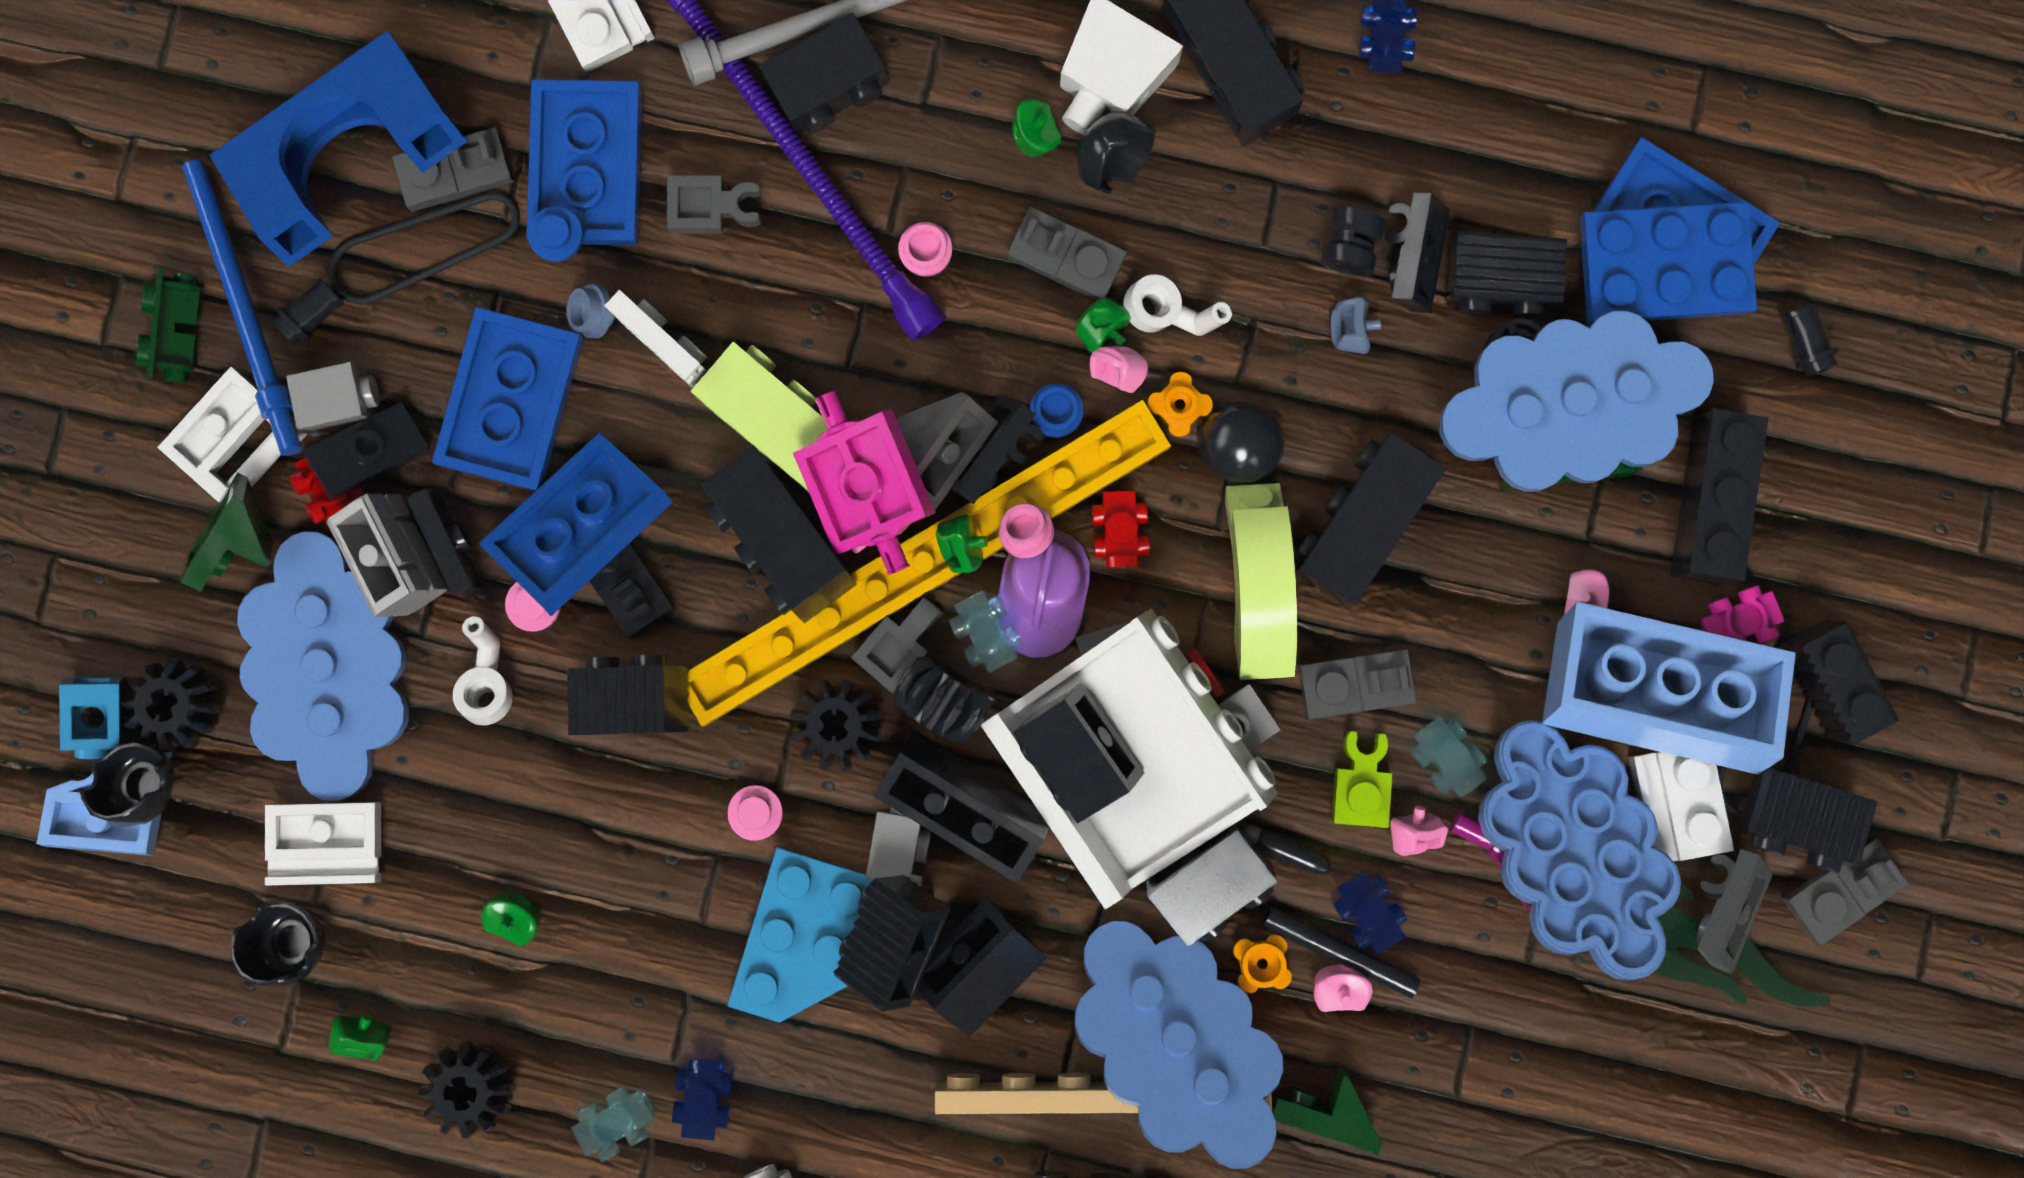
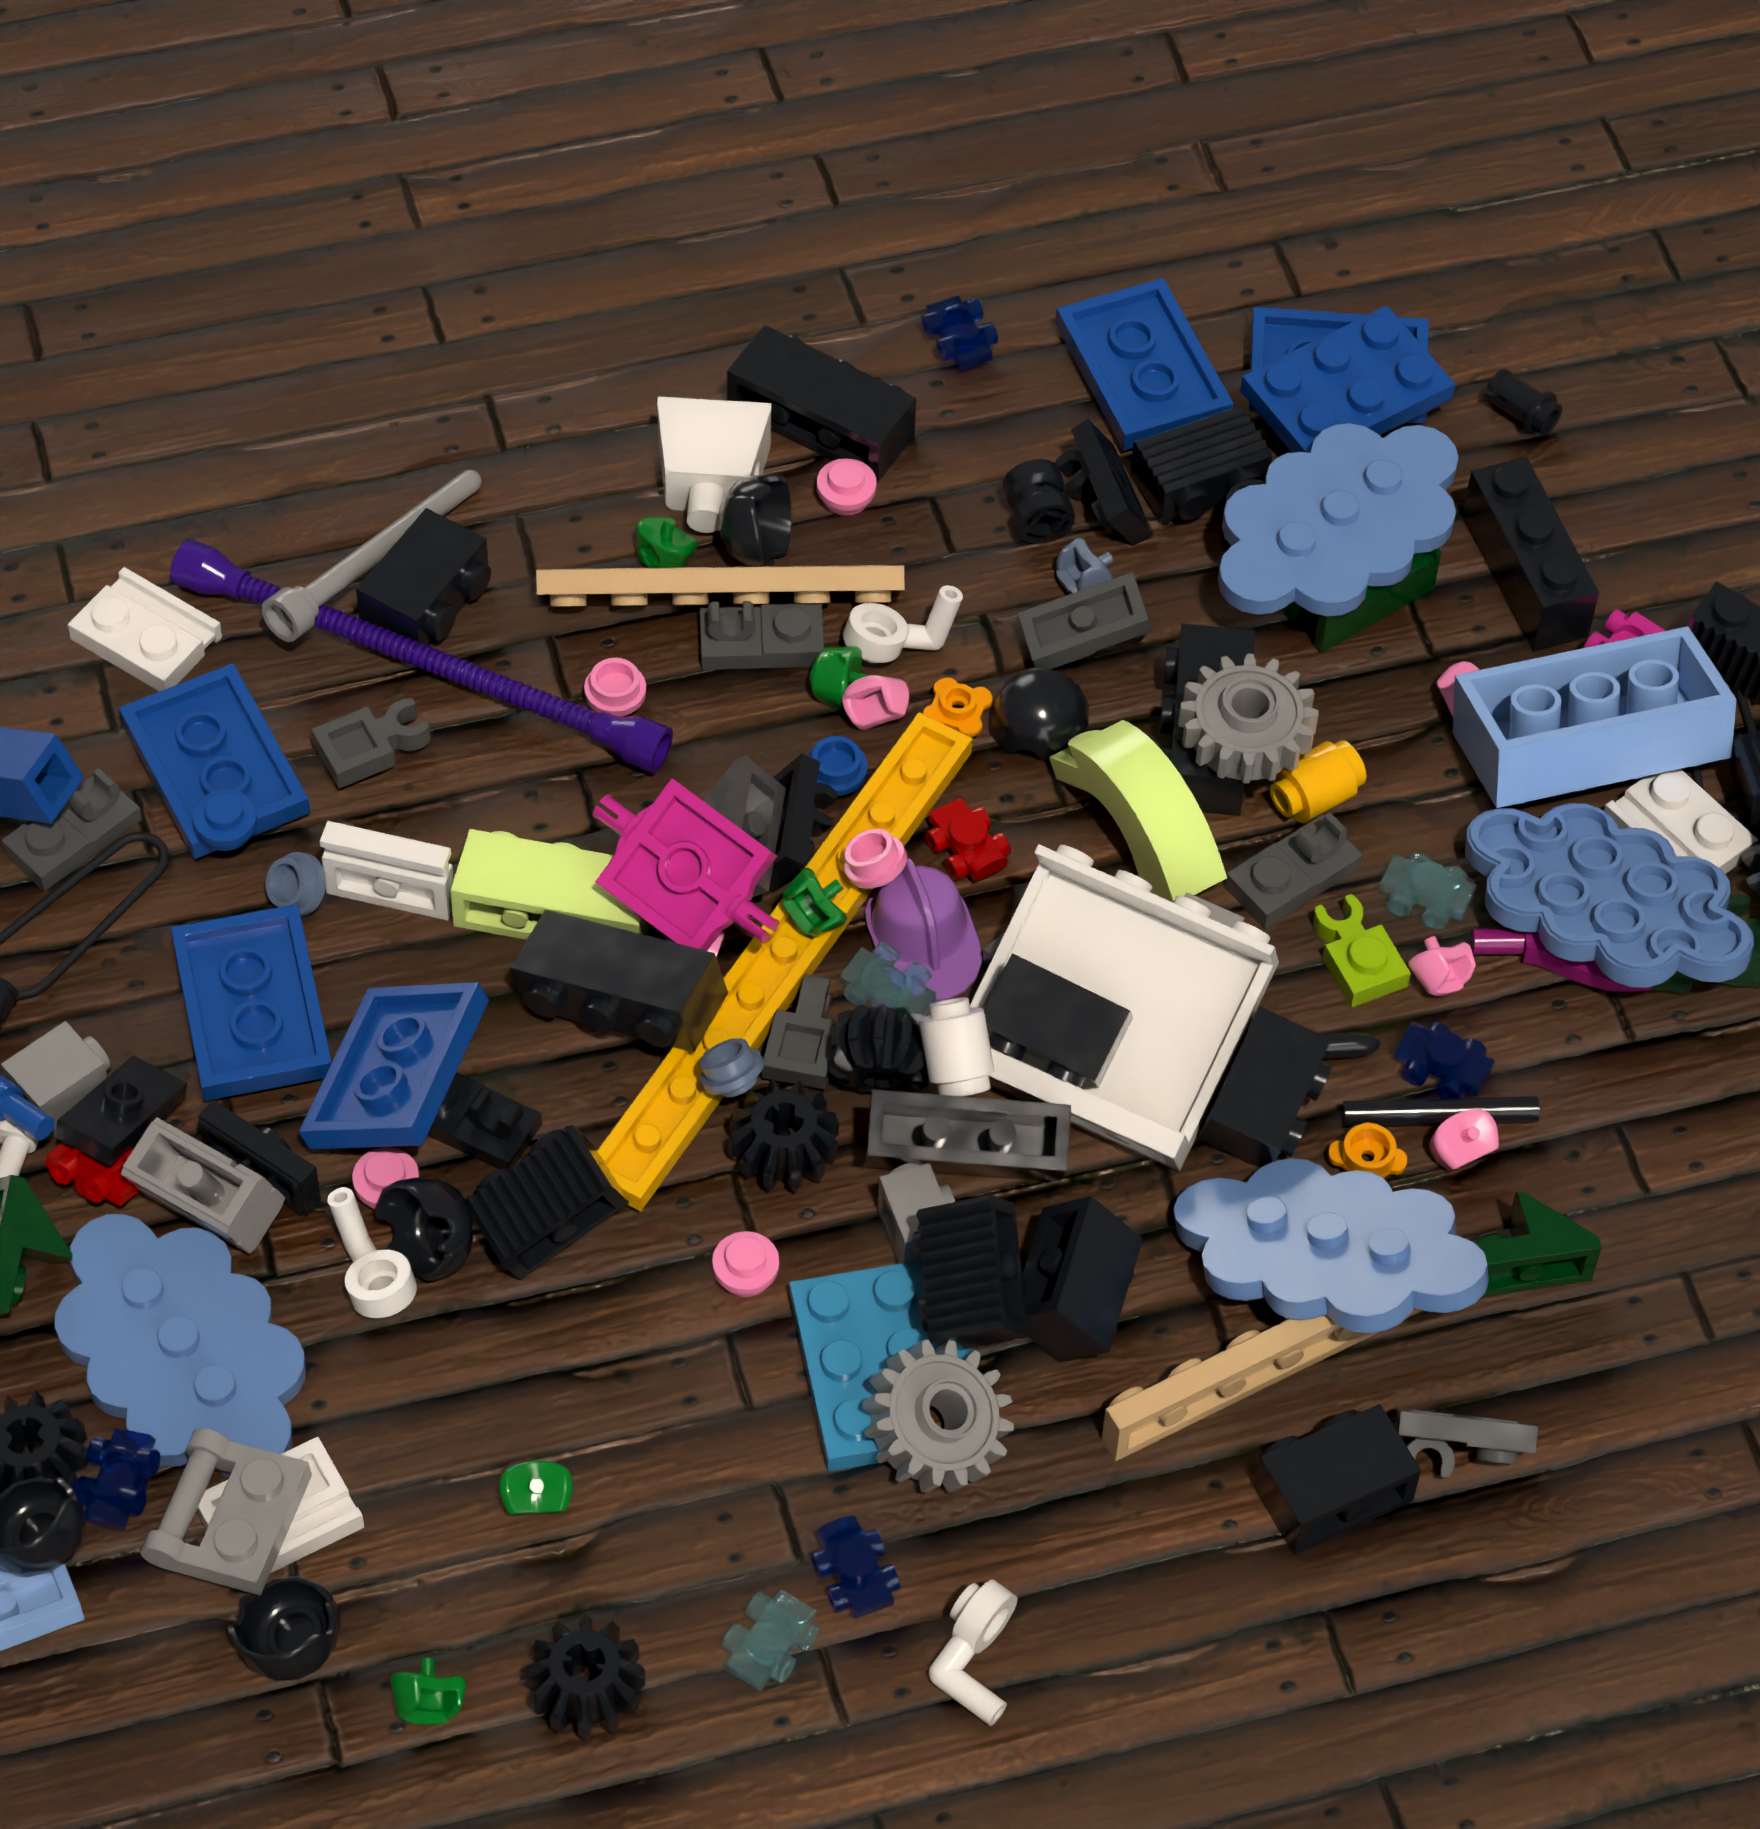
camera: 35 degrees left, 30 degrees down
none -> clear blue piece [73,1428,161,1531]
none -> light grey plate [140,1428,312,1596]
none -> black hair [375,1177,474,1281]
none -> tan plate [536,565,905,606]
none -> sand blue plate [699,1038,764,1097]
none -> bright pink plate [817,458,877,515]
none -> light grey gear [862,1340,1014,1493]
none -> white brick [919,997,995,1096]
none -> dark grey plate [1018,572,1153,669]
none -> blue plate [1055,278,1234,451]
none -> light grey gear [1178,654,1319,783]
none -> yellow brick [1270,740,1367,823]

